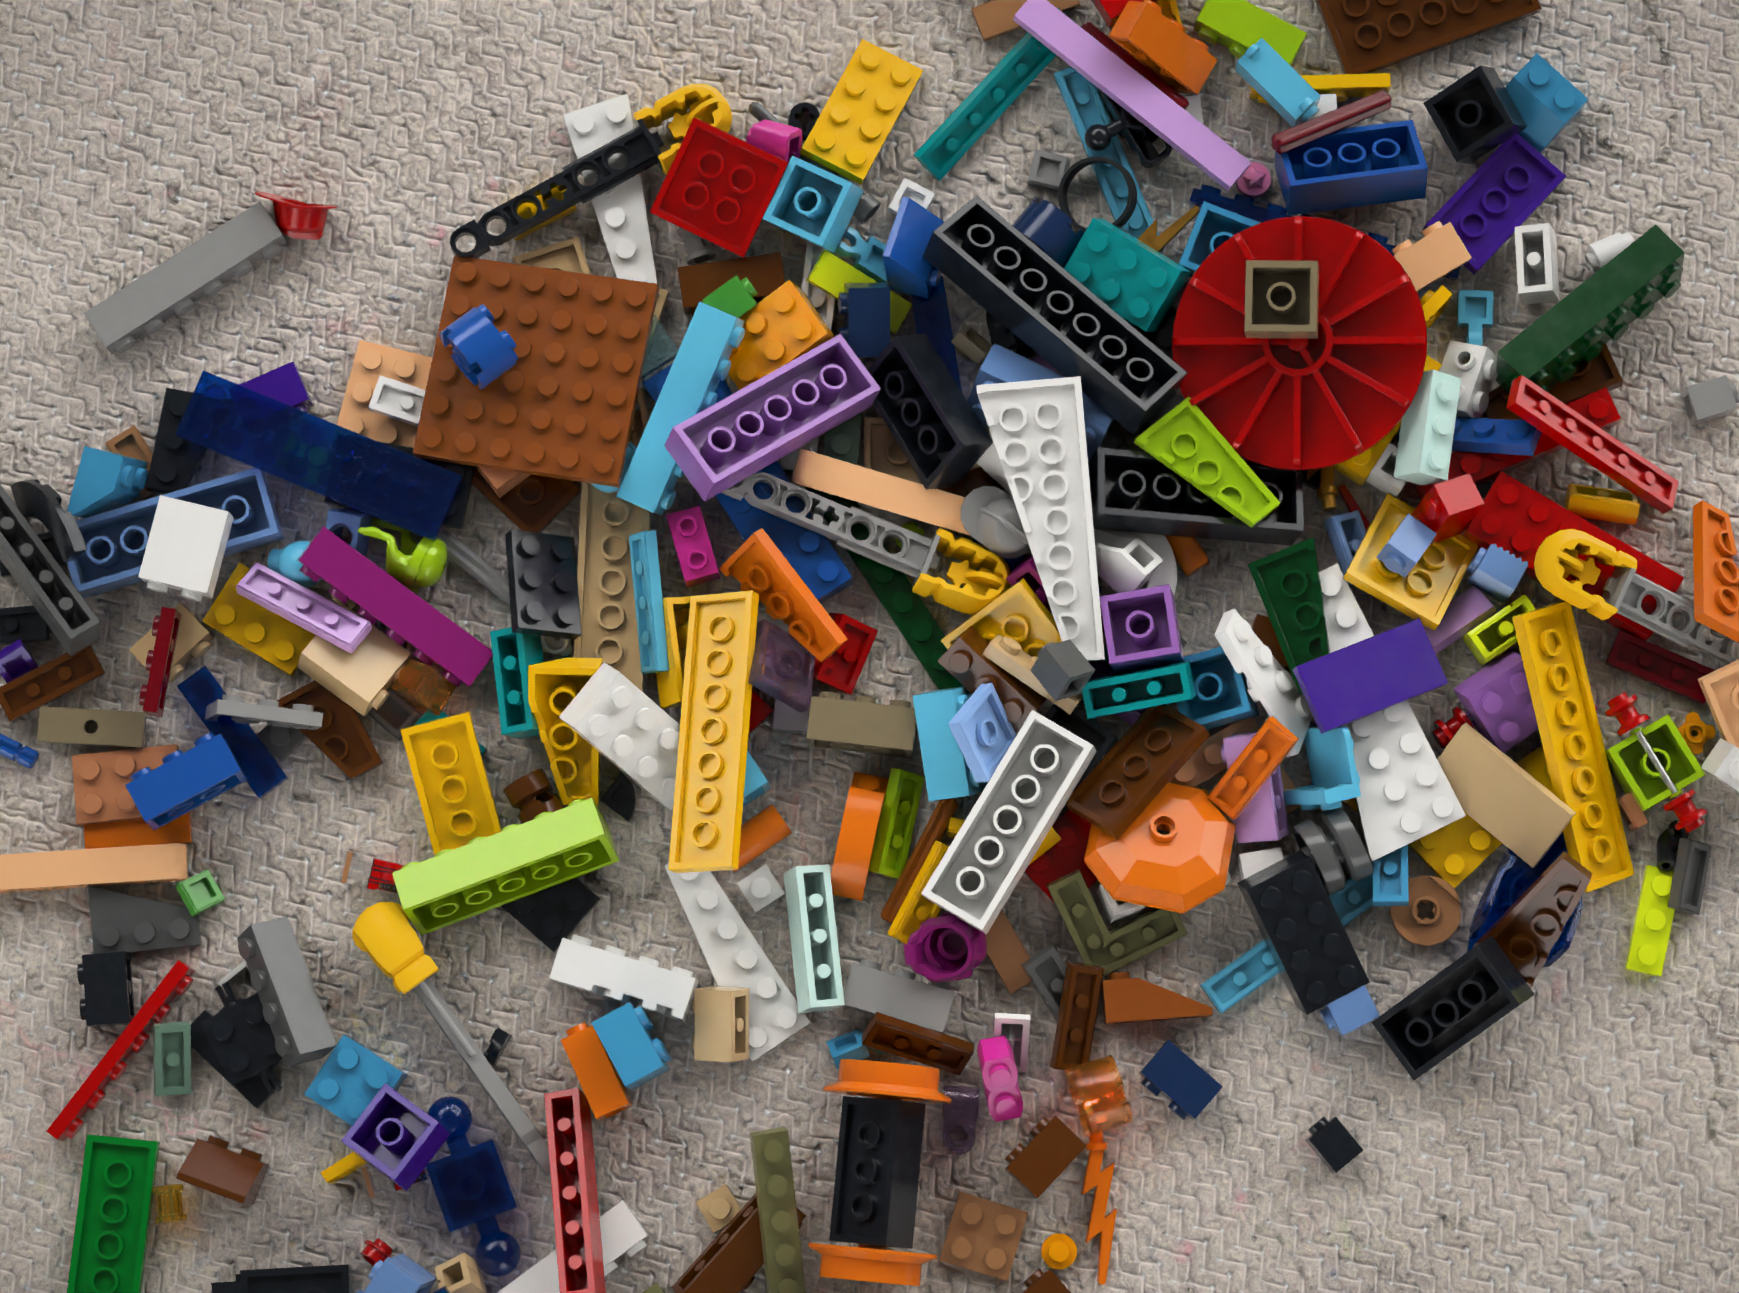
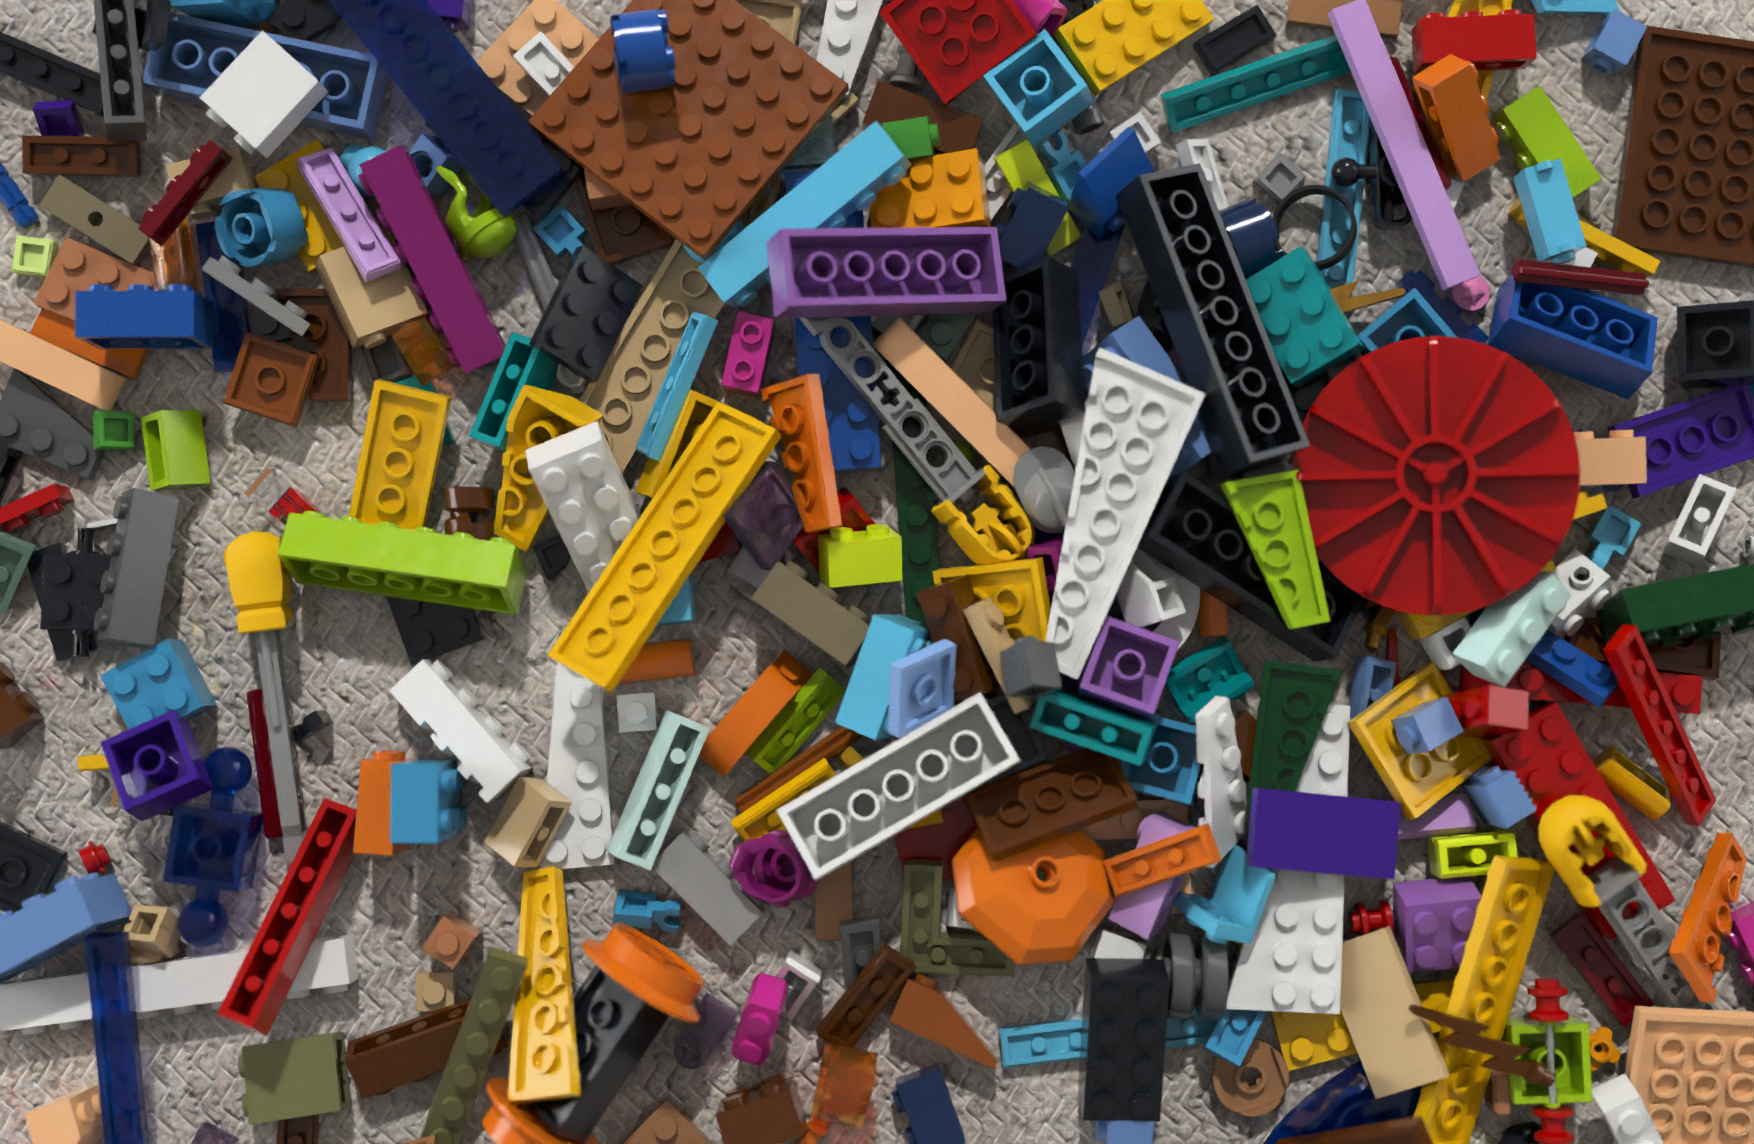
camera: 25 degrees right, 5 degrees up
reddish brown tile [862,1012,974,1076] -> none
dark tan brick [1244,260,1319,339] -> none
none -> yellowish green tile [11,235,58,278]
none -> lime brick [141,410,211,491]
none -> clear orange brick [150,215,198,292]
none -> dark azure brick [215,187,309,267]
none -> dark orange tile [222,332,321,428]
none -> dark red axle [247,689,283,838]
none -> nougat brick [422,911,483,969]
none -> yellow wing [508,866,580,1104]
none -> dark azure plate [533,203,587,258]
none -> neon yellow brick [818,524,902,588]
none -> teal bracket [1165,636,1255,723]
none -> white plate [1175,139,1228,211]
none -> black tile [1193,4,1277,76]
none -> reddish brown piece [1409,1004,1555,1088]

